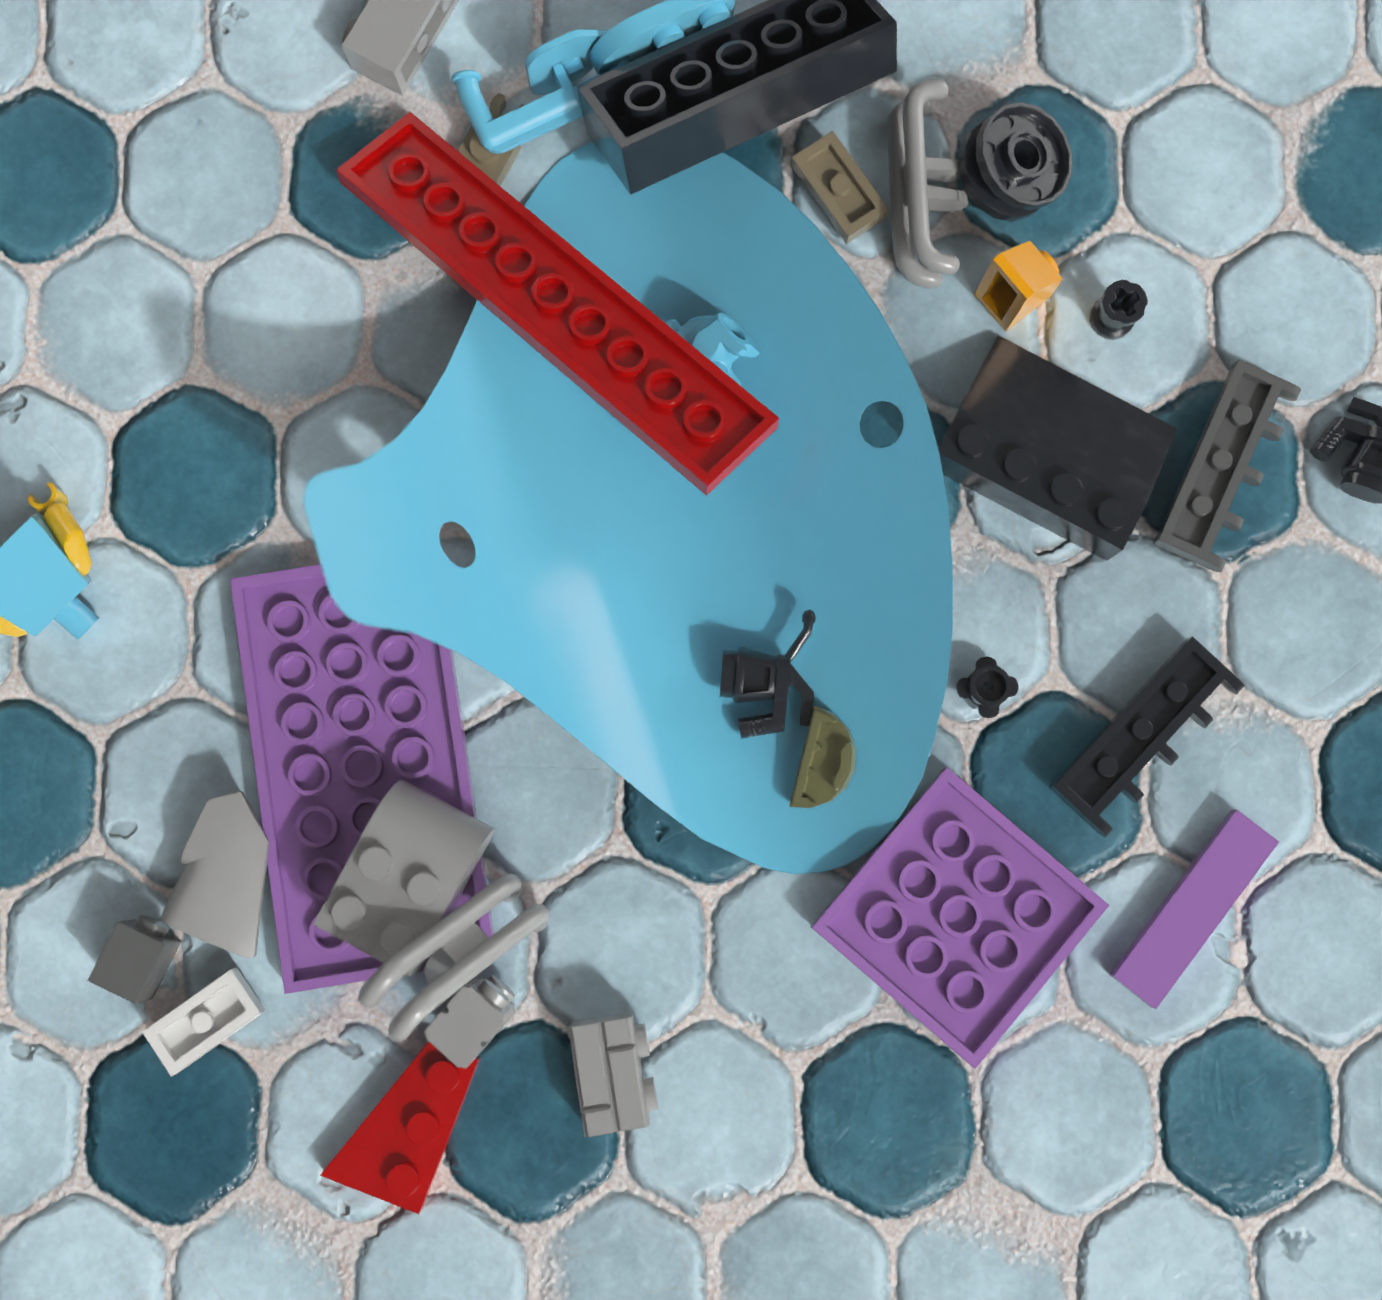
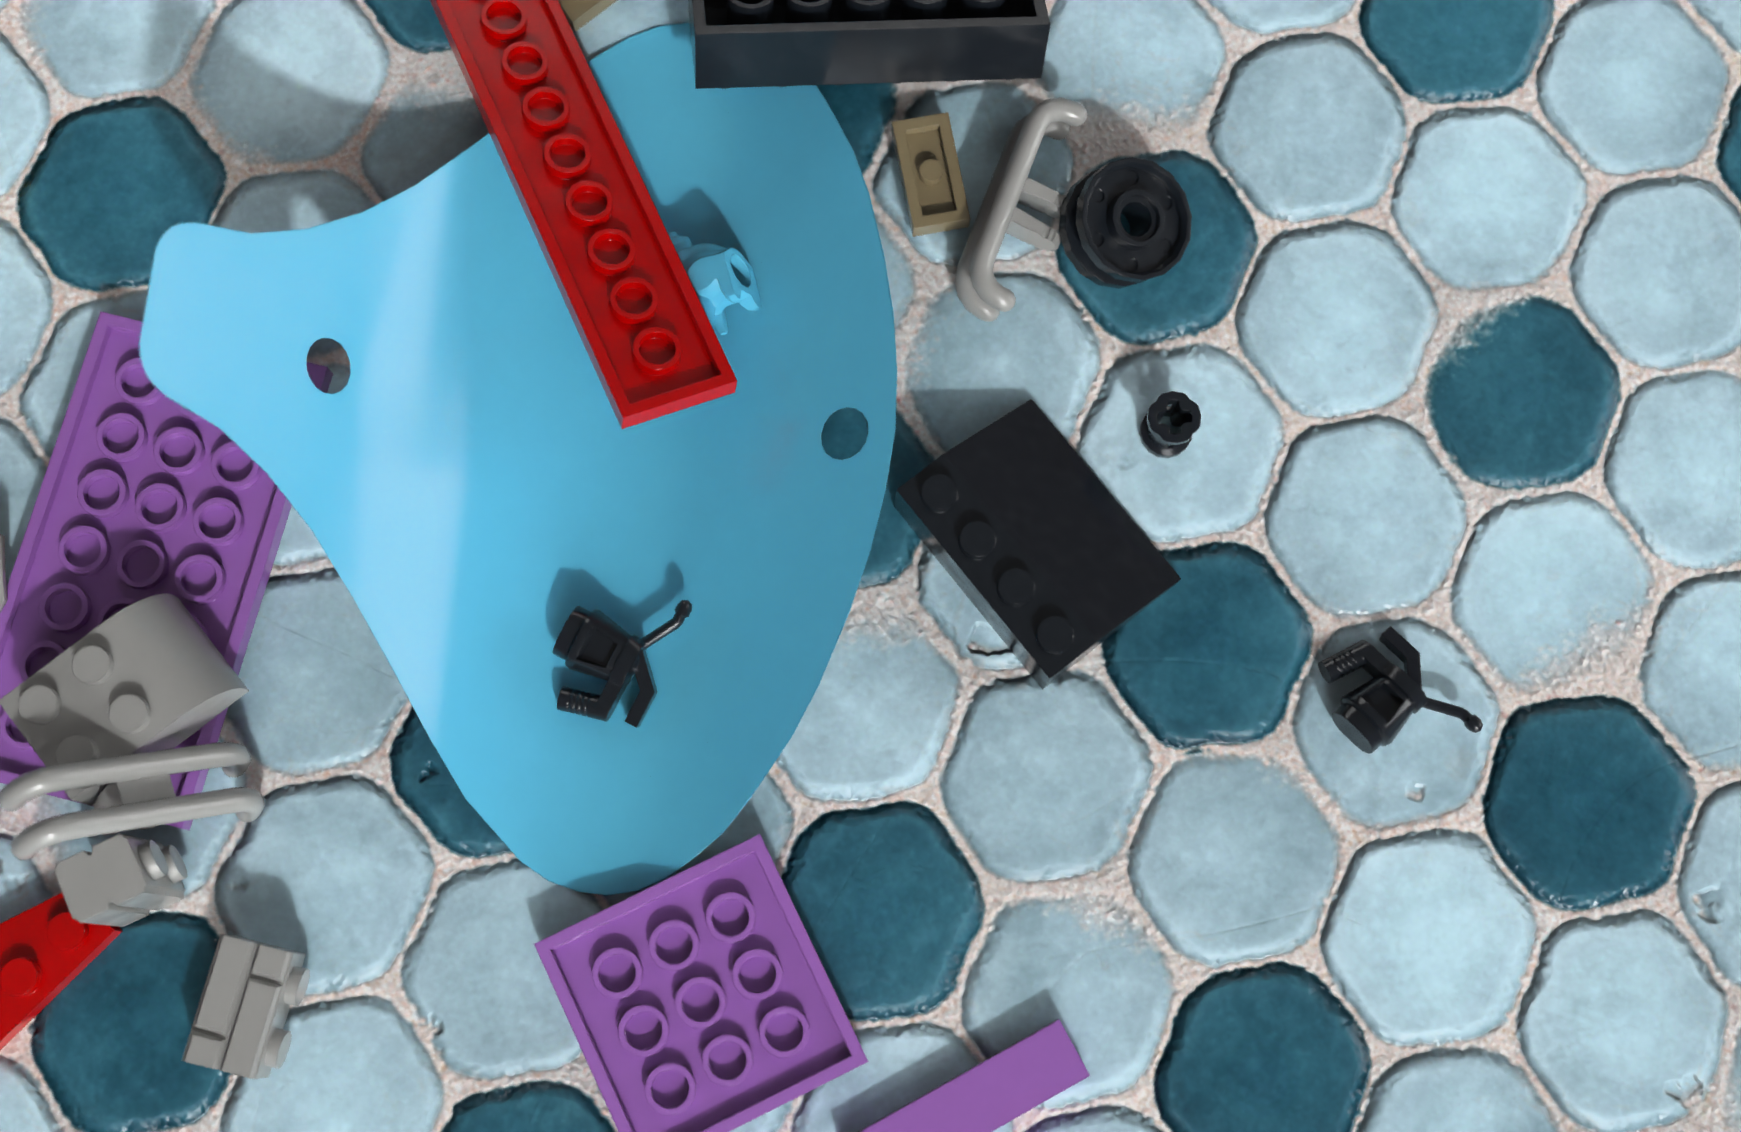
camera: 20 degrees right, 5 degrees down
olive tile [789,706,856,808] -> none
black plate [956,656,1019,718] -> none
light orange slope [974,241,1063,332] -> none
black hinge [1049,636,1244,838] -> none
dark grey hinge [1153,359,1301,572] -> none

